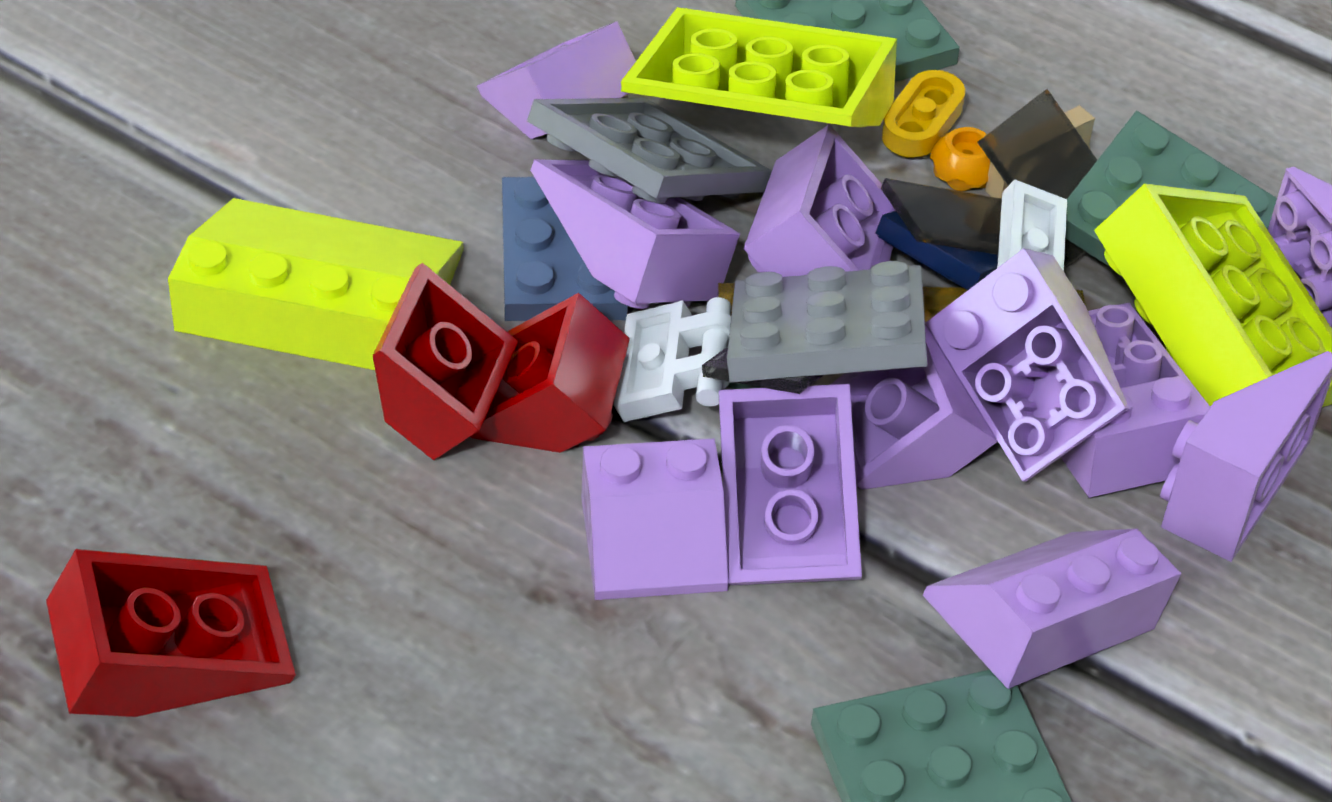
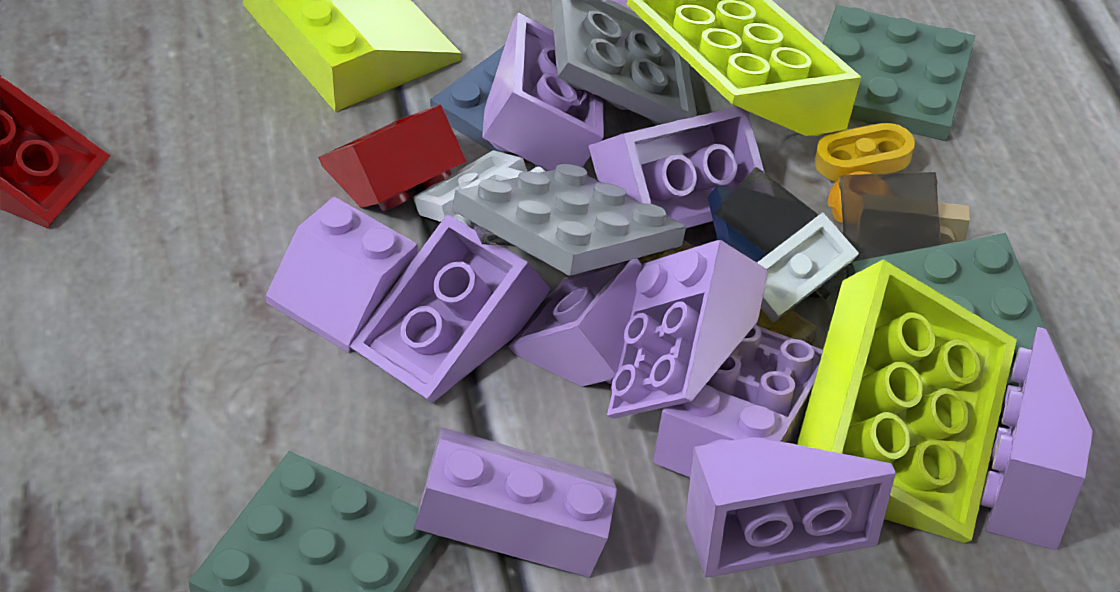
camera: 45 degrees right, 0 degrees up
red slope [373,262,518,460] -> none

